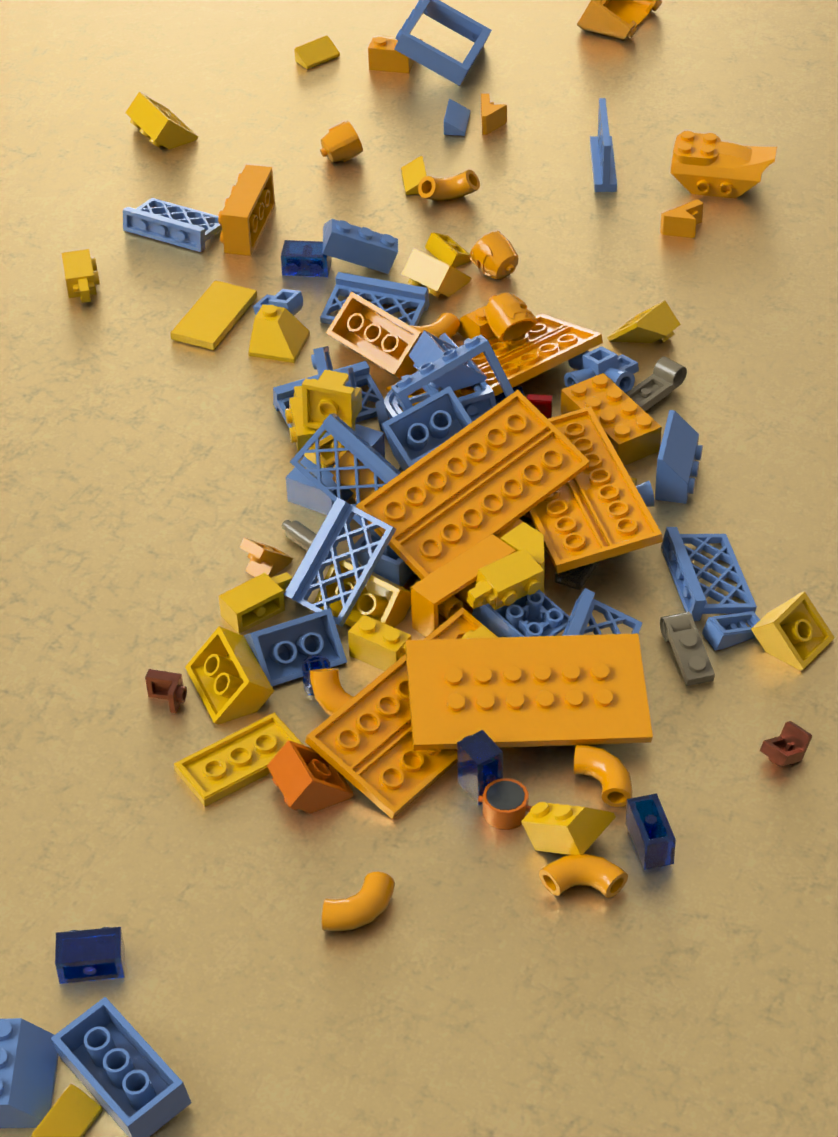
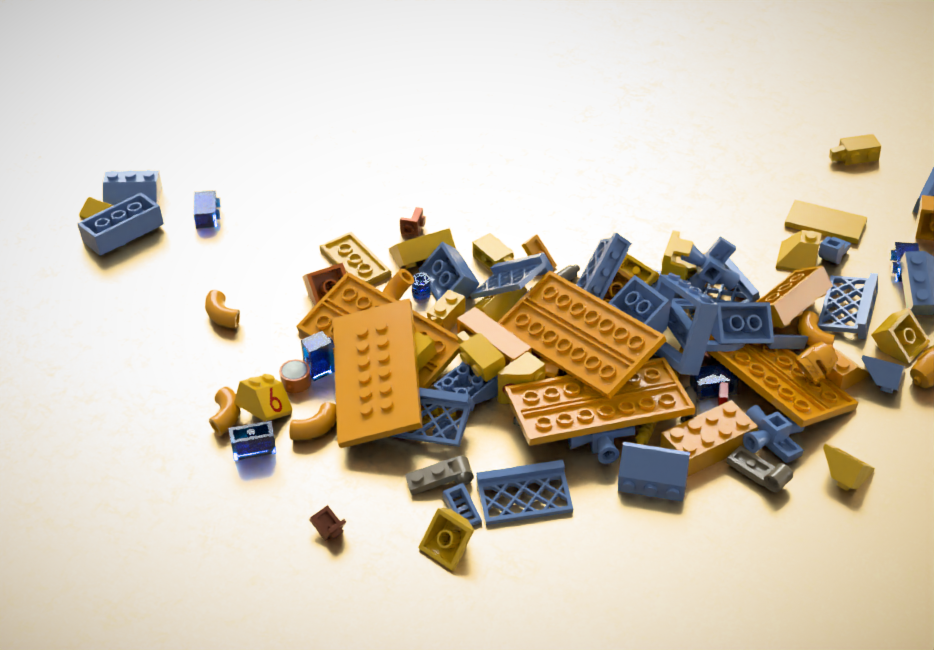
camera: 90 degrees right, 0 degrees up
none -> medium blue slope [861,355,906,393]

